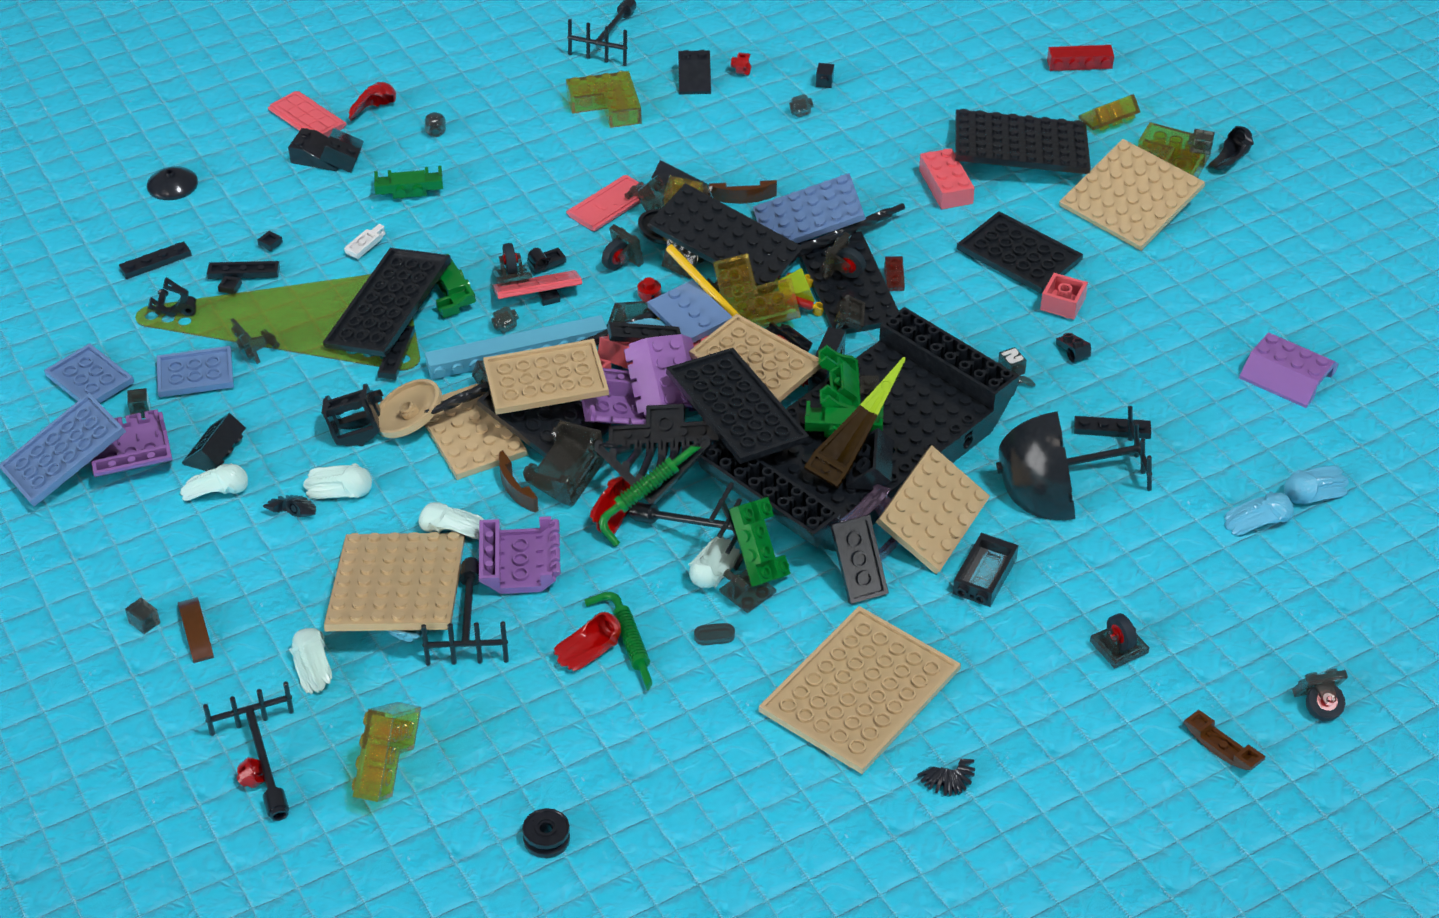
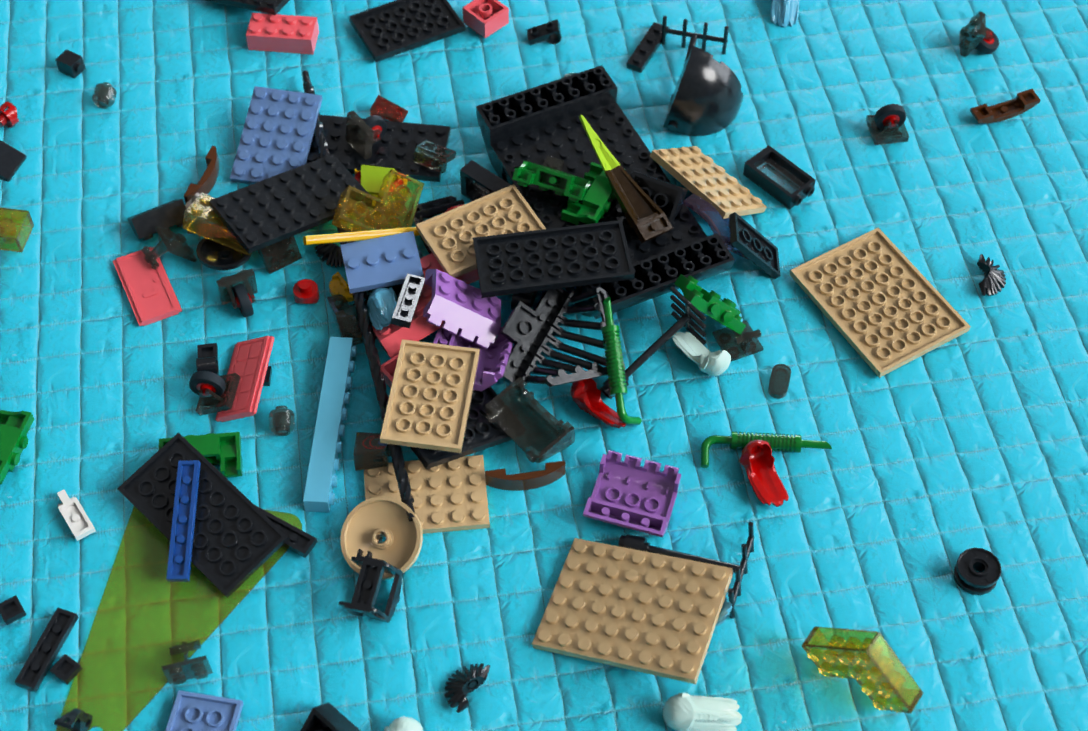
camera: 70 degrees left, 10 degrees up
light aqua hair [303,463,372,500] -> none
light aqua hair [419,502,484,540] -> none
clear smoke brick [998,347,1027,376] -> none
none -> blue plate [166,460,201,582]

